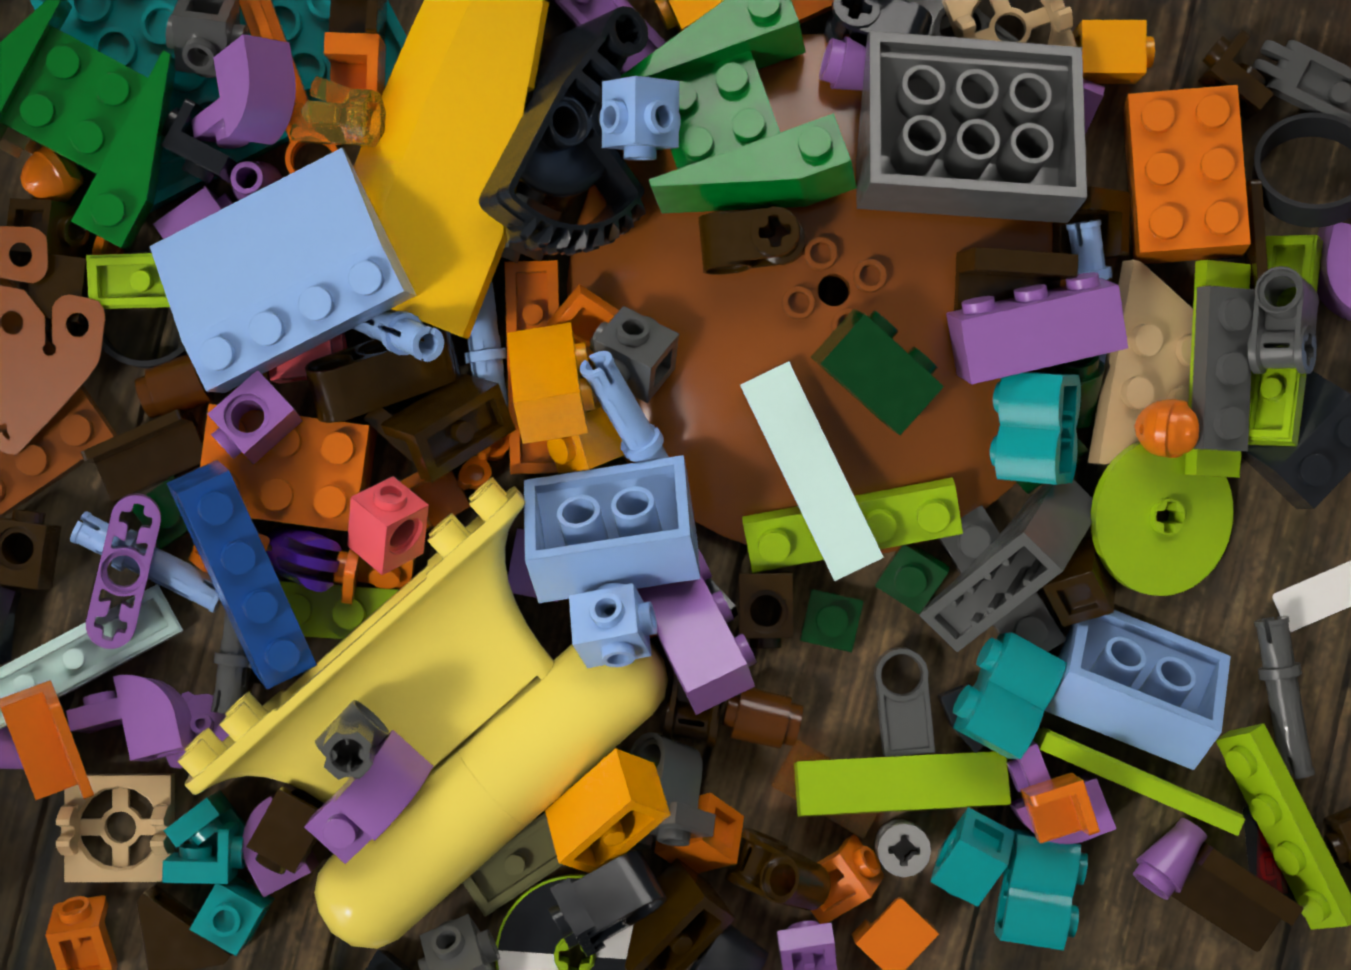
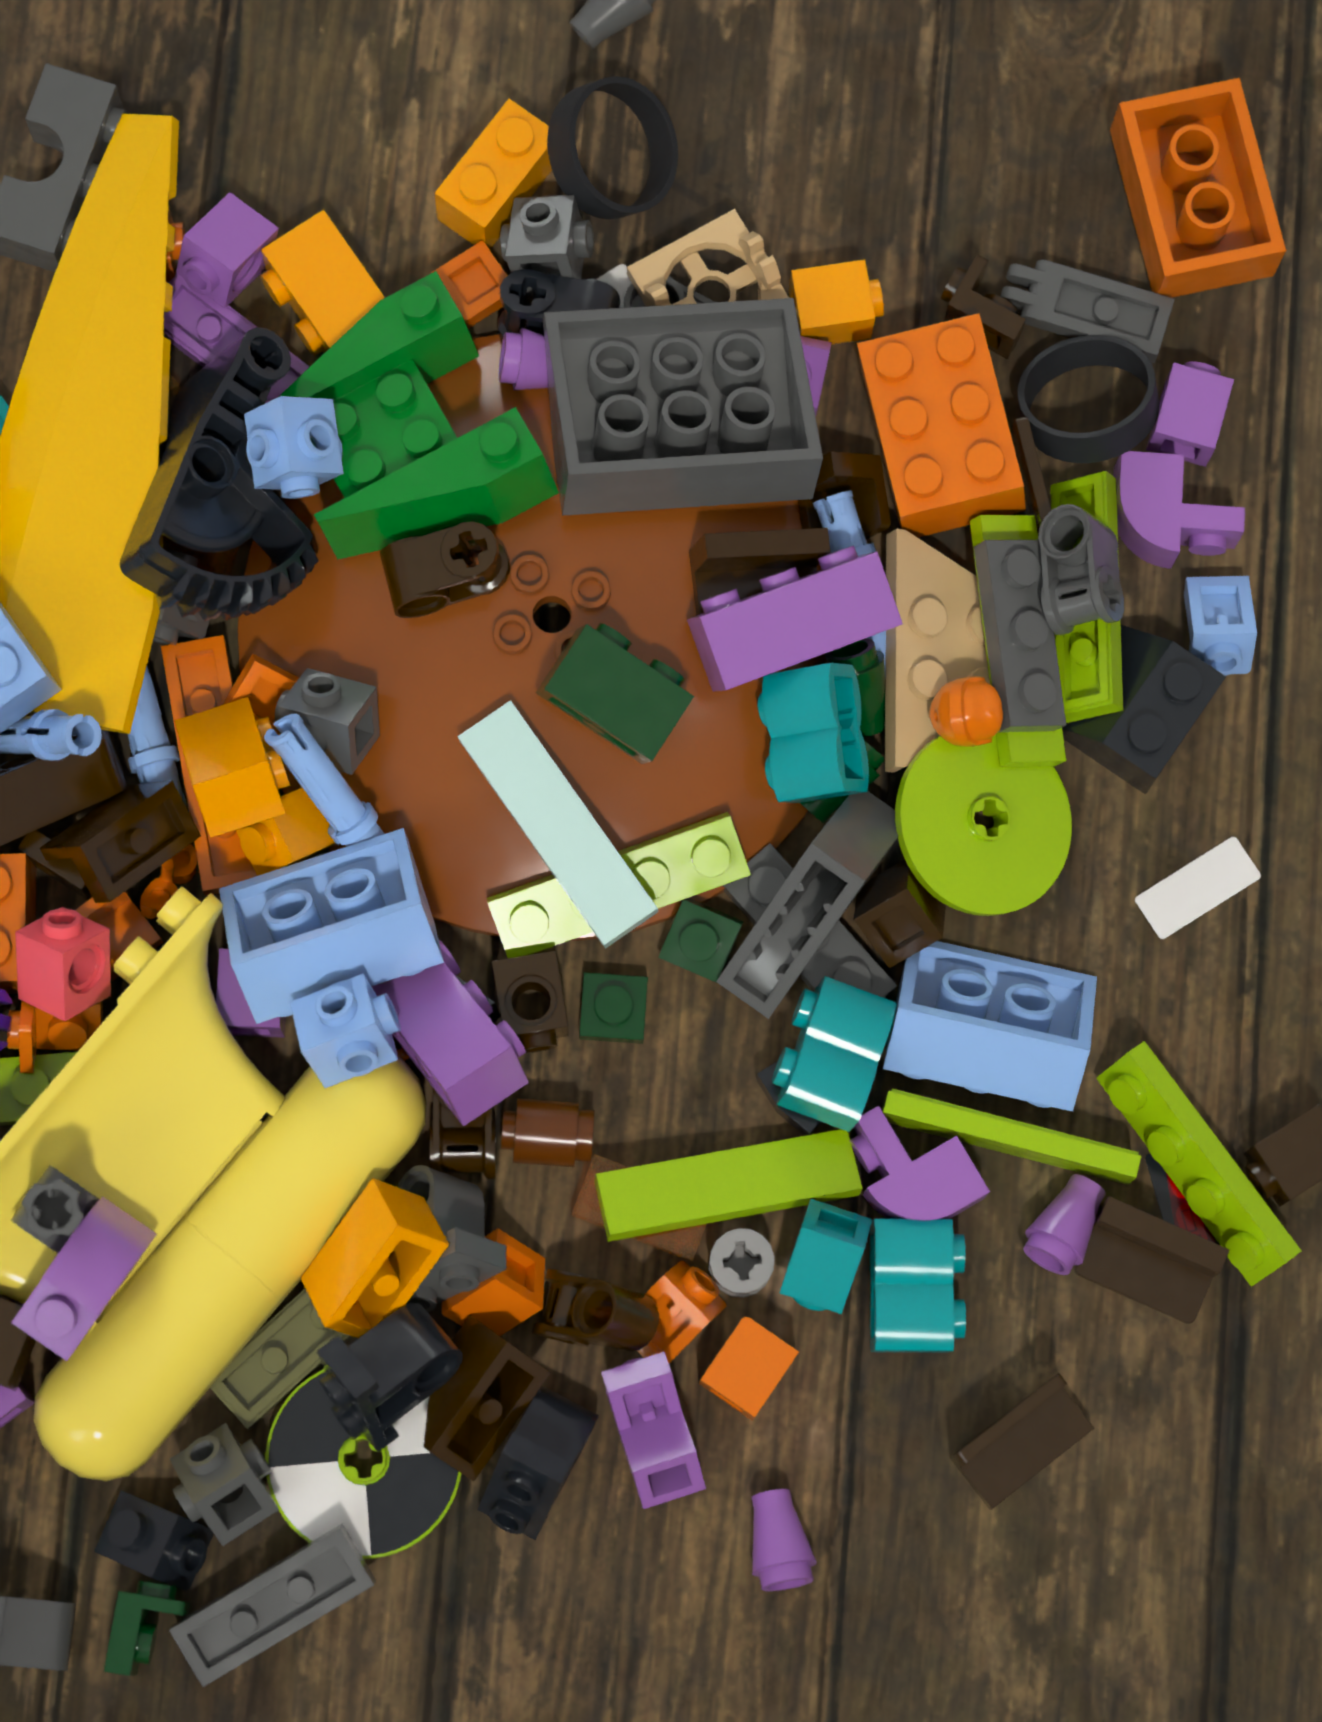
camera: 15 degrees left, 10 degrees down
dark grey piece [873,647,935,757] -> none
orange panel [1020,773,1100,844] -> none
dark grey pin [1254,616,1315,779] -> none

